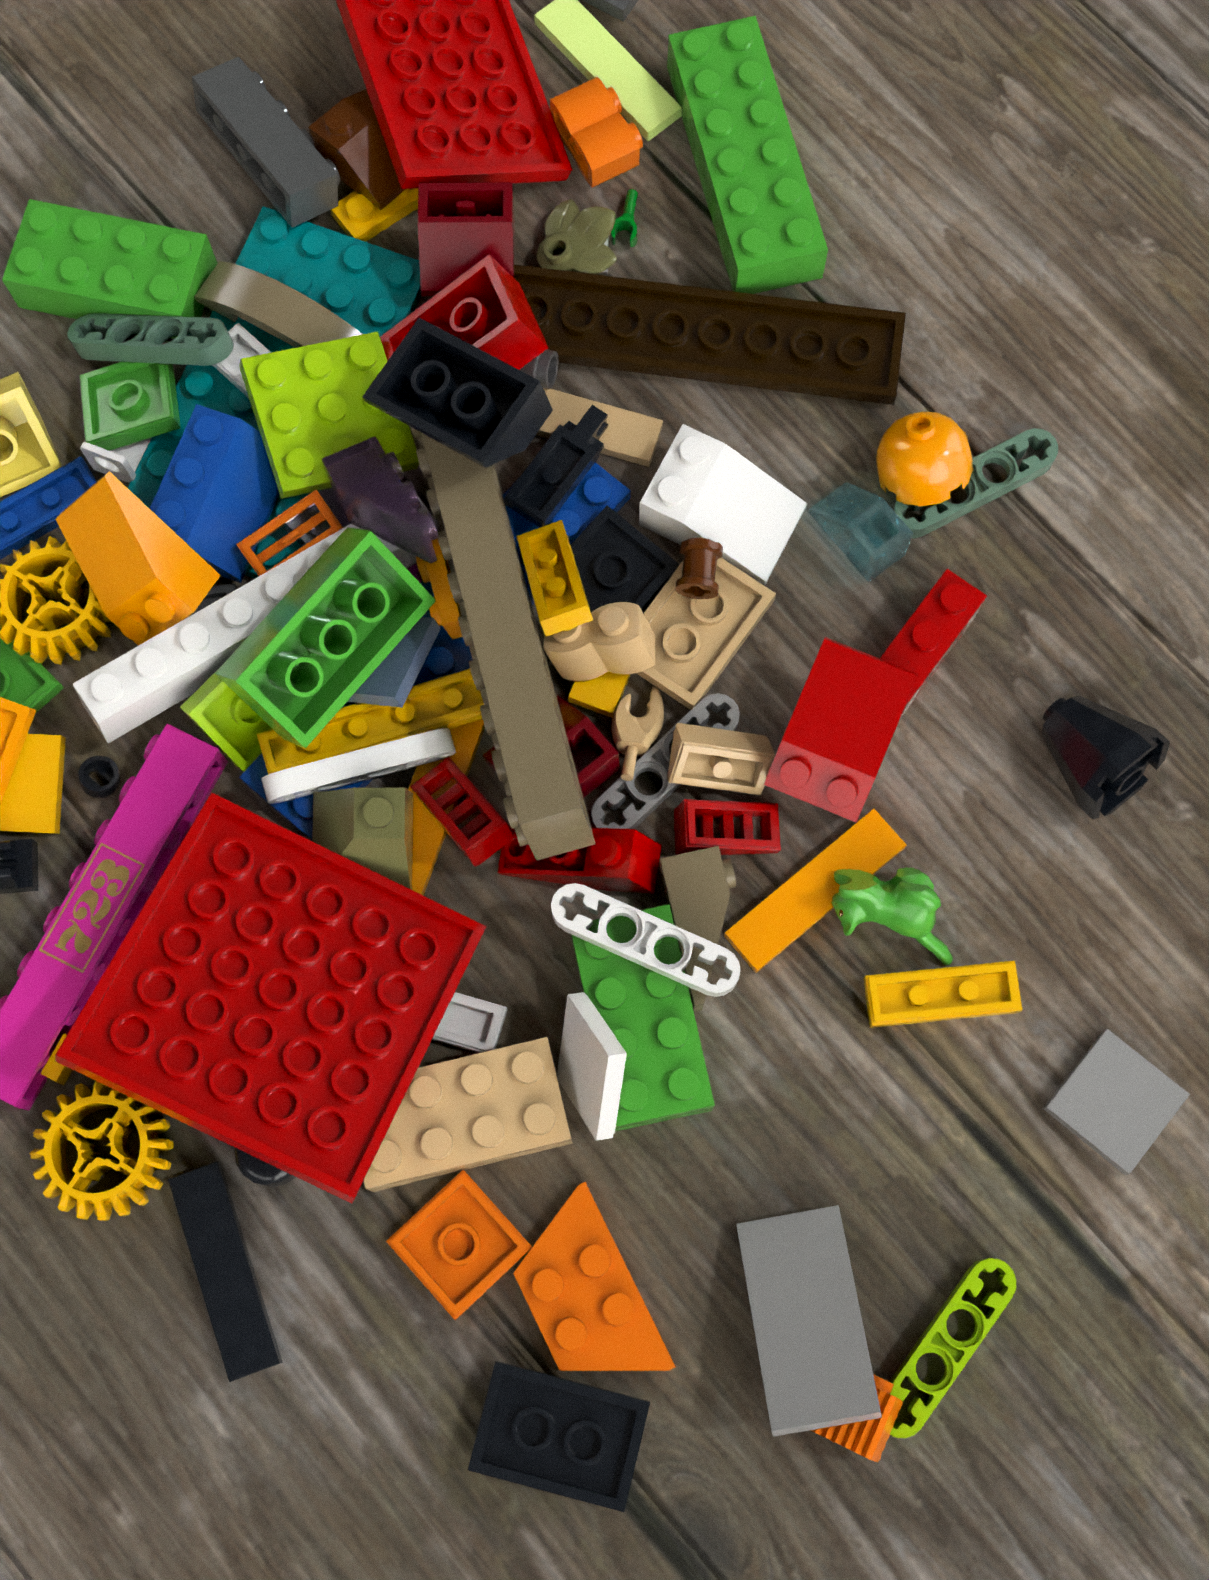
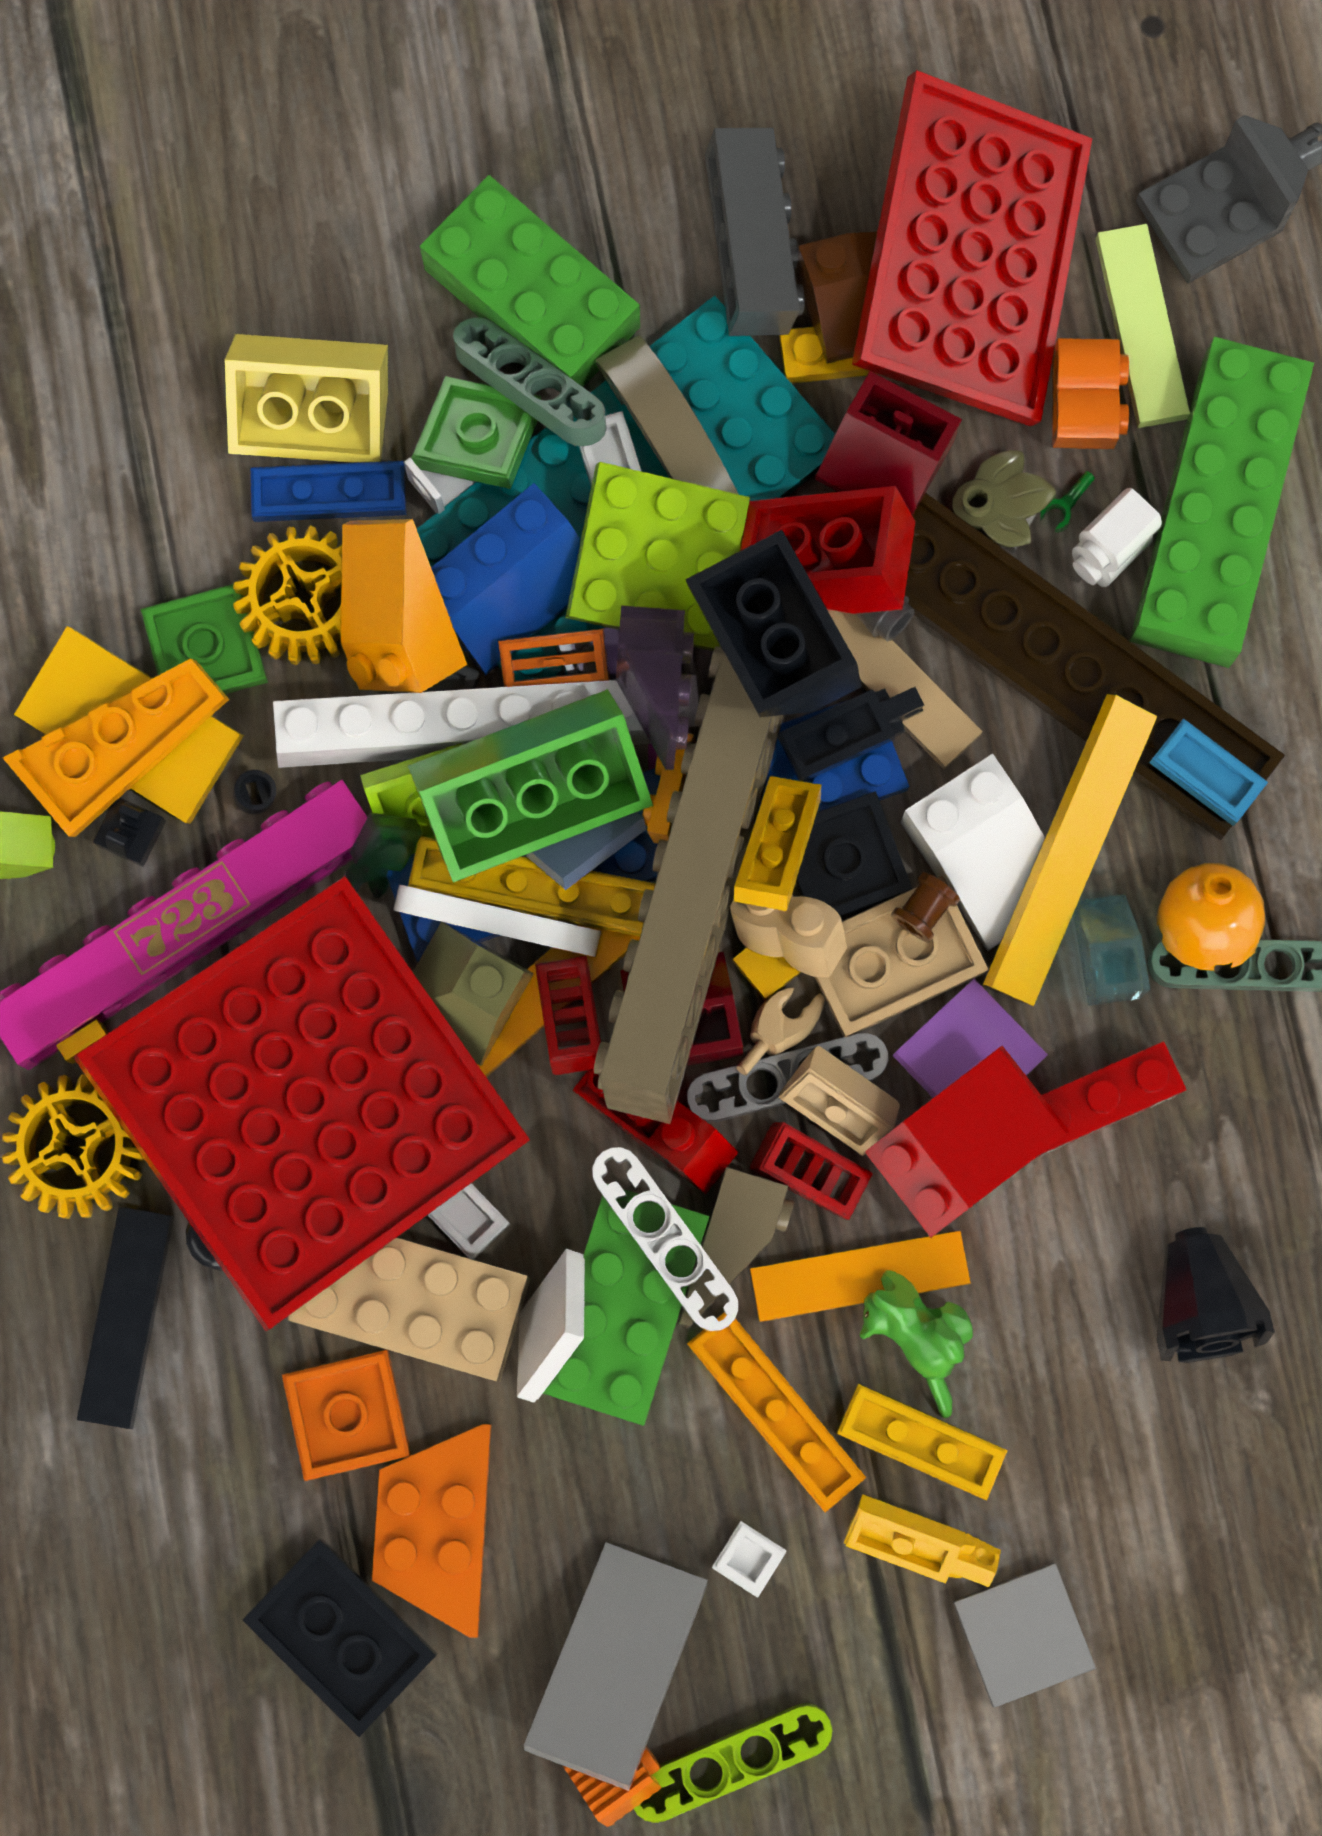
camera: 30 degrees right, 5 degrees up
none -> clear green plate [344,813,423,898]
none -> light orange tile [687,1313,866,1512]
none -> white tile [712,1521,787,1598]
none -> yellow hinge [844,1494,1001,1587]
none -> medium lavender slope [892,979,1048,1098]
none -> yellow tile [983,694,1157,1006]
none -> white brick [1072,488,1162,587]
none -> dark azure tile [1150,719,1268,826]

